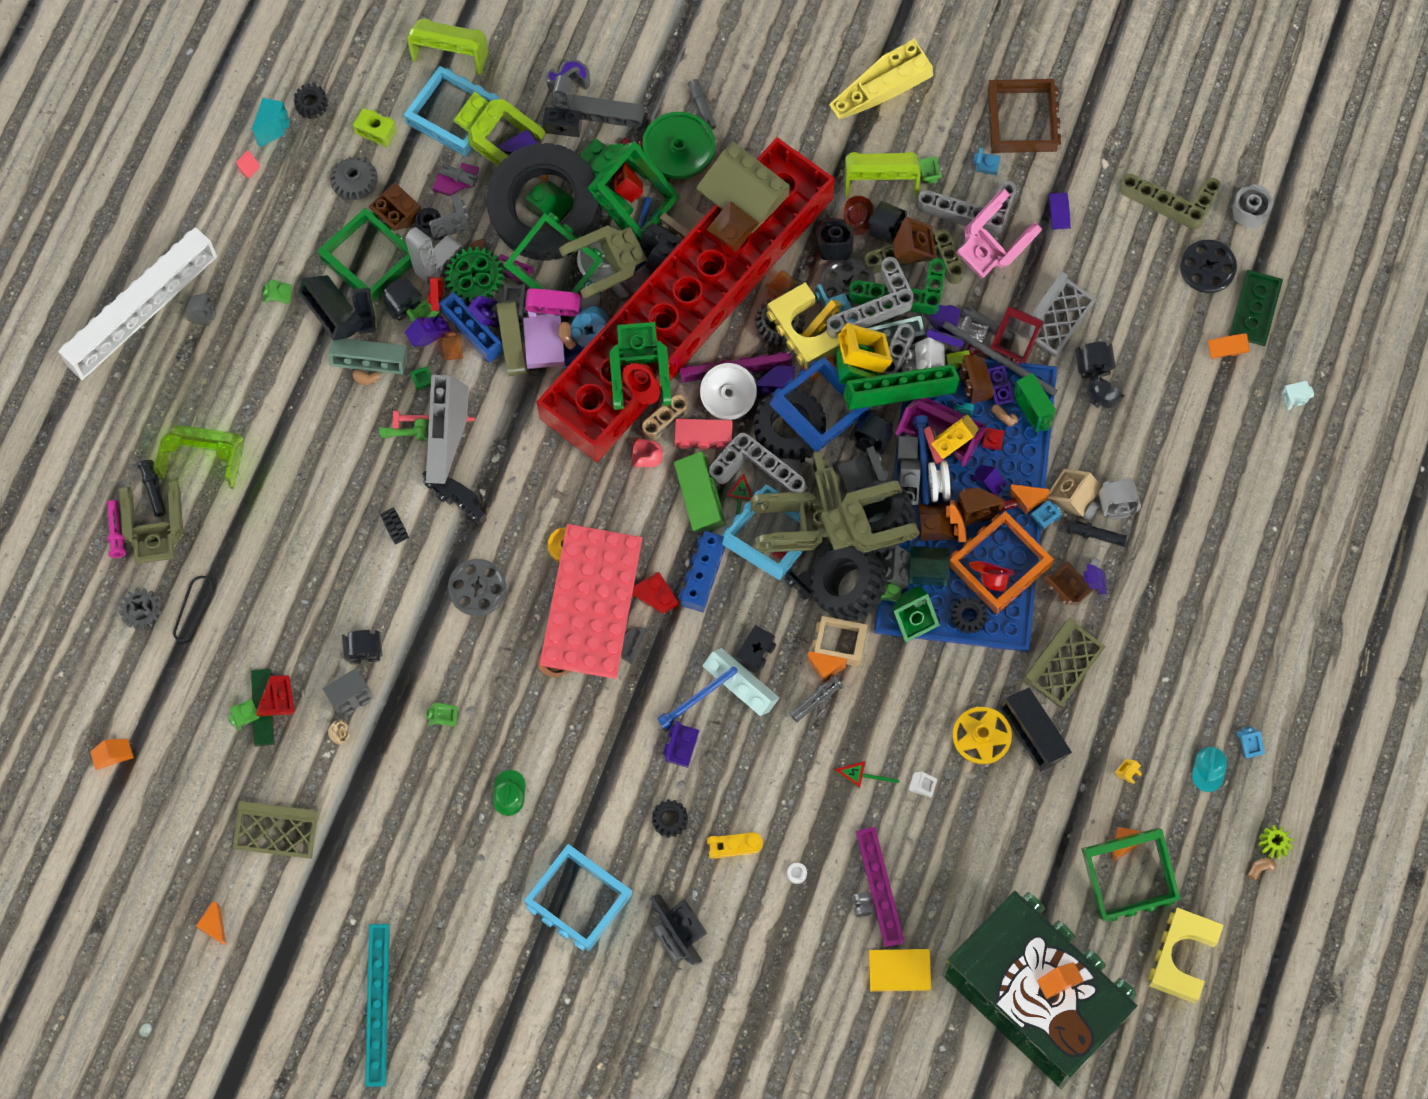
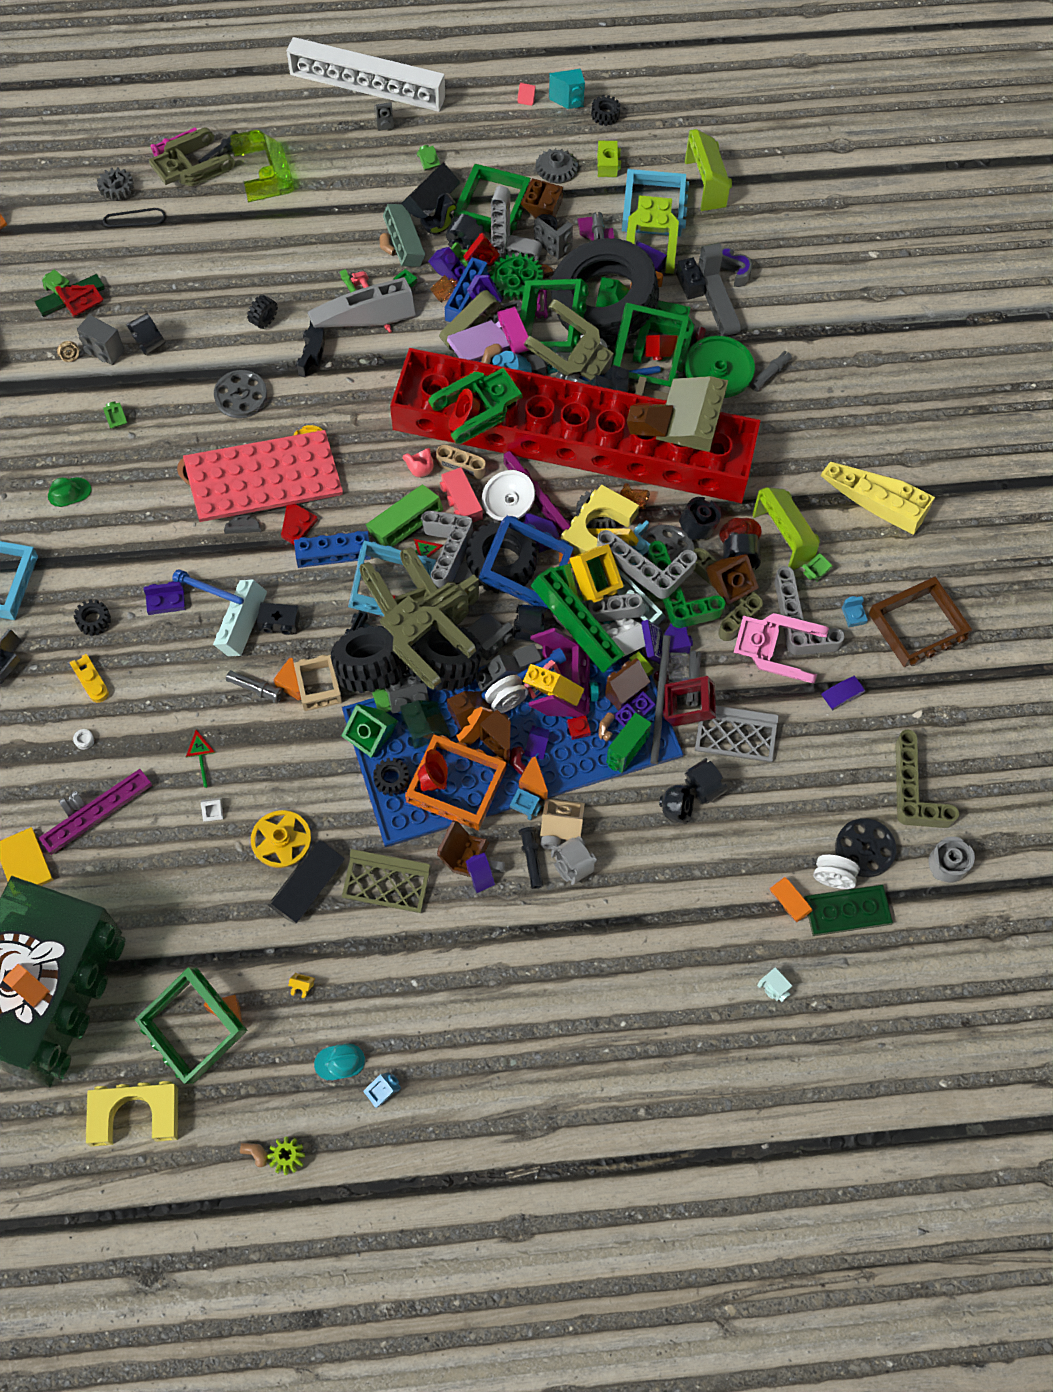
camera: 60 degrees right, 5 degrees down
none -> white wheel [813,855,859,889]

